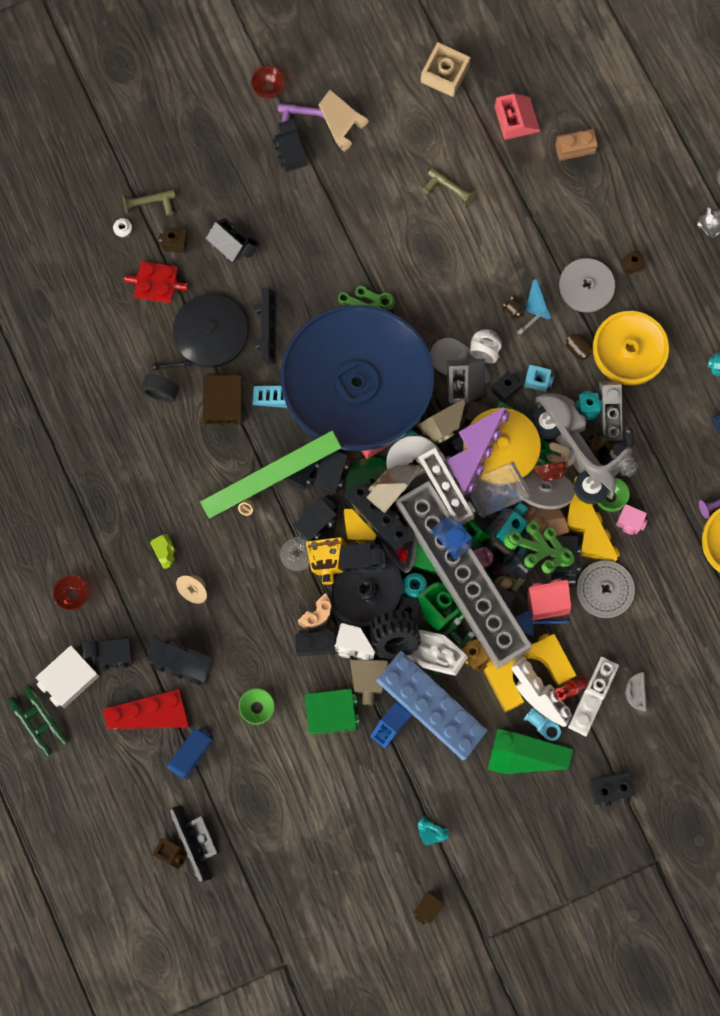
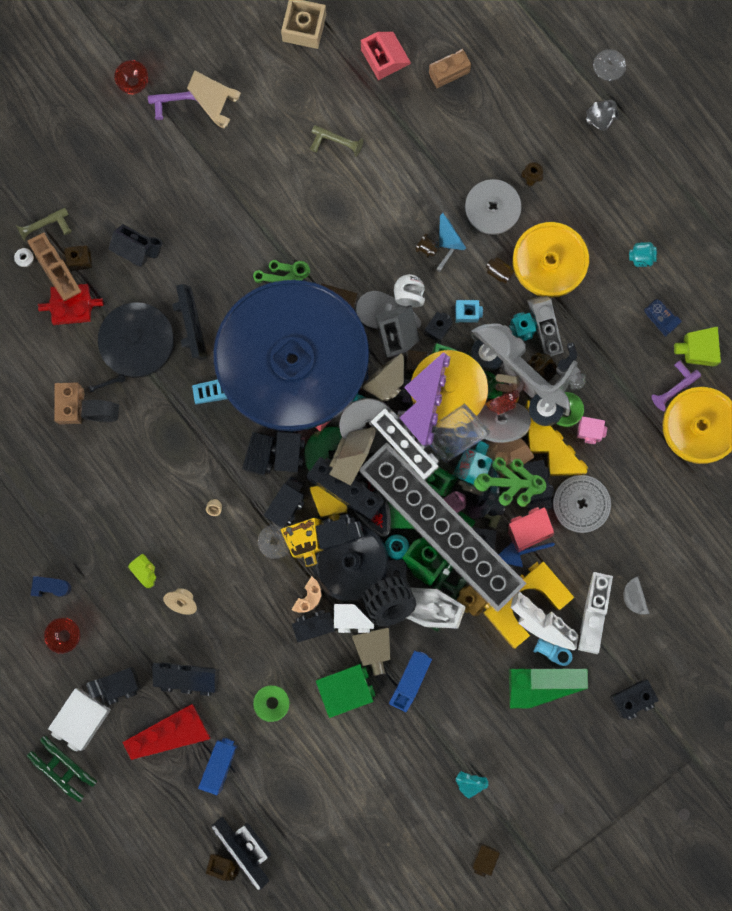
camera: 10 degrees left, 5 degrees up
bright green tile [200,430,342,519] -> none
dark brown brick [203,373,242,425] -> none
black hinge [272,119,307,172] -> none
medium blue plate [376,651,487,760] -> none
blue slope [431,517,472,560] -> none
tan hinge [494,575,512,590] -> none
red pin [555,676,588,700] -> none
none -> medium nougat slope [27,233,81,301]
none -> dark blue leg [31,576,71,597]
none -> medium nougat brick [55,383,85,424]

